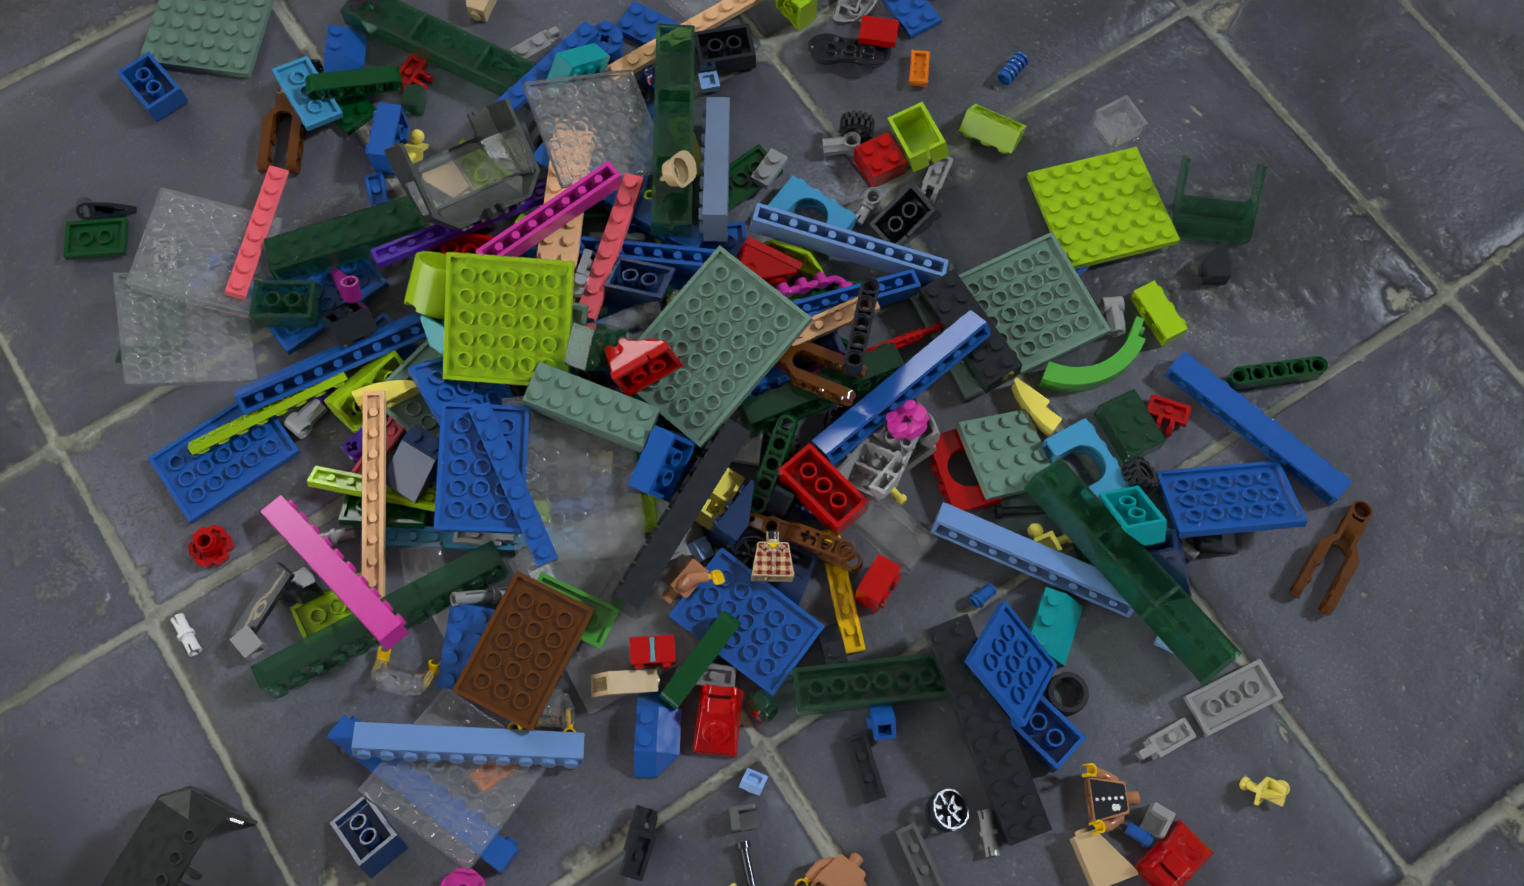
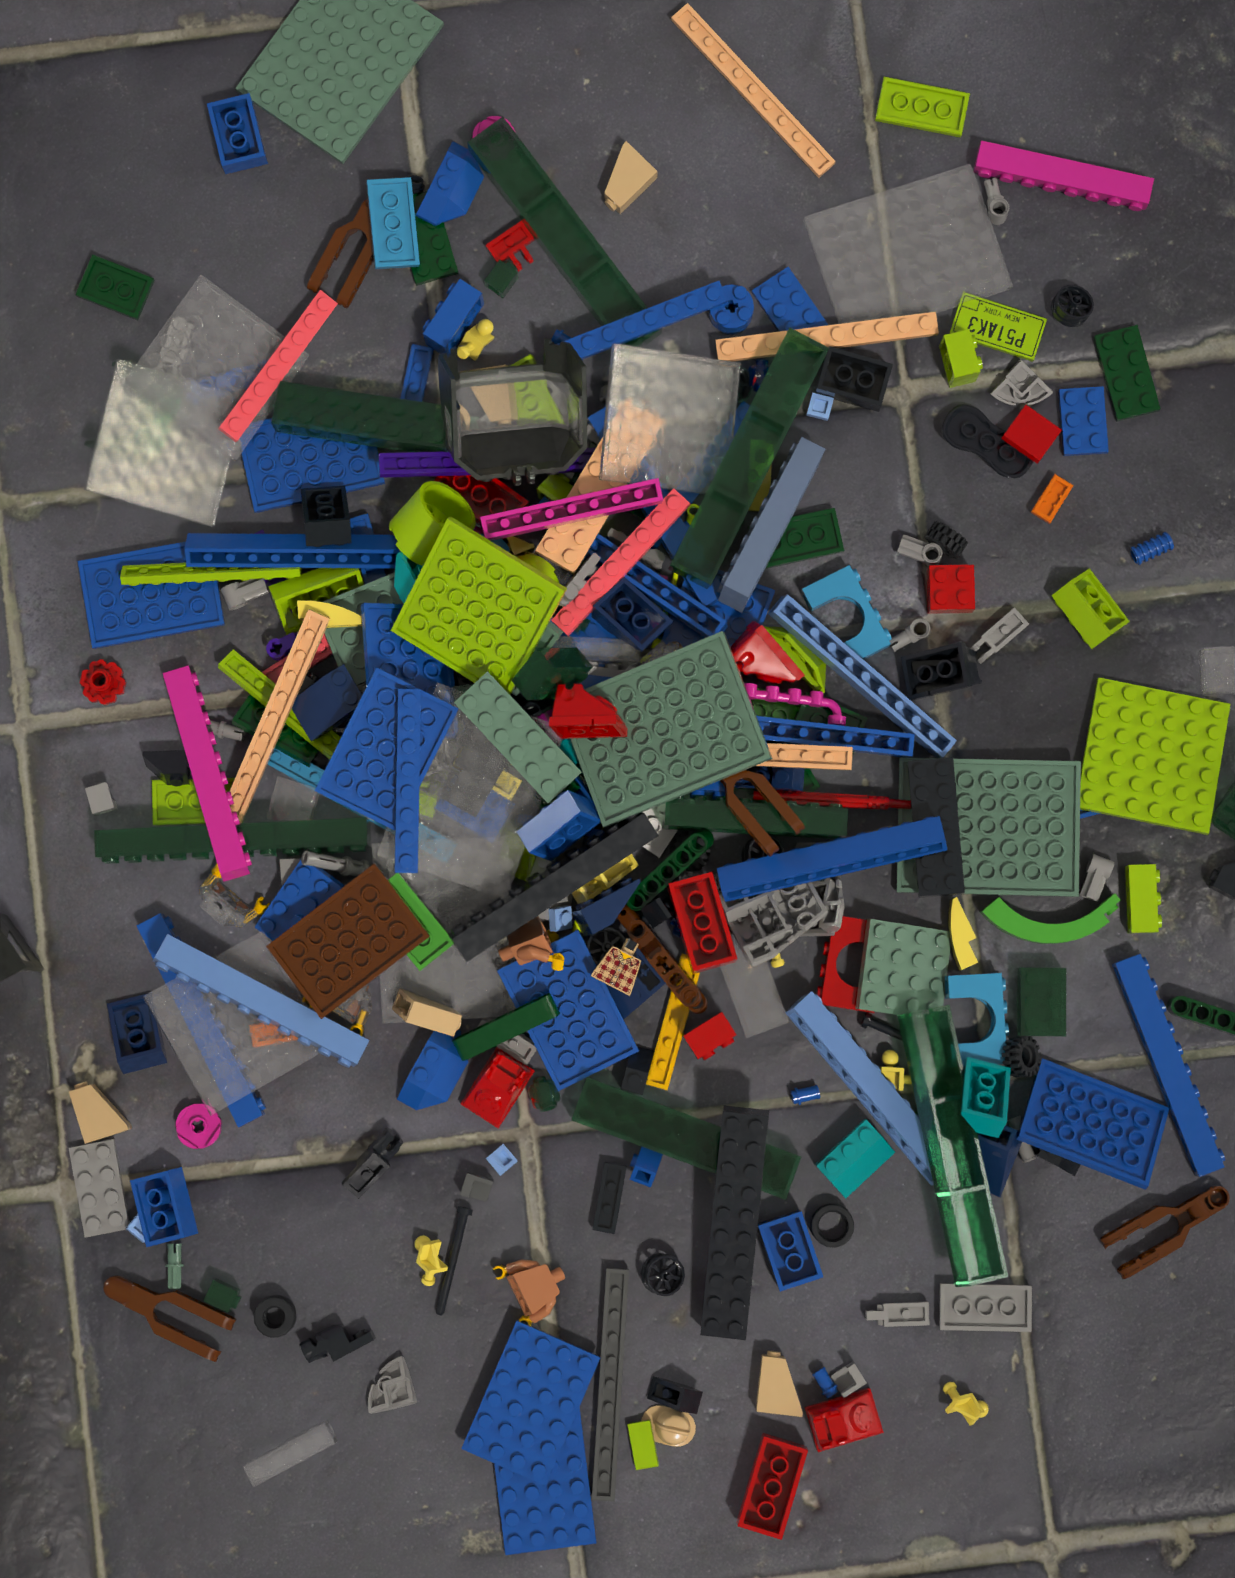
camera: 30 degrees right, 15 degrees up
black piece [75,197,137,220] -> none
white pin [170,613,202,657] -> none
black tile [231,562,295,636] -> none
brick [249,280,322,328] -> none
dark green beam [305,66,404,100] -> none
magenta piece [330,268,362,303] -> none
light grey hinge [510,26,561,66] -> none
teal slope [545,43,611,87] -> none
red container [629,635,676,670] -> none
tan piece [659,150,697,188] -> none
light grey plate [751,148,788,189] -> none
black beam [844,277,880,376] -> none
dark pink plate [886,400,930,440] -> none
lime piece [887,101,949,172] -> none
blue plate [964,601,1057,728] -> none
light grey pin [977,809,1000,857] -> none
torso [1082,763,1140,836] -> none
red hinge [1145,394,1192,438] -> none

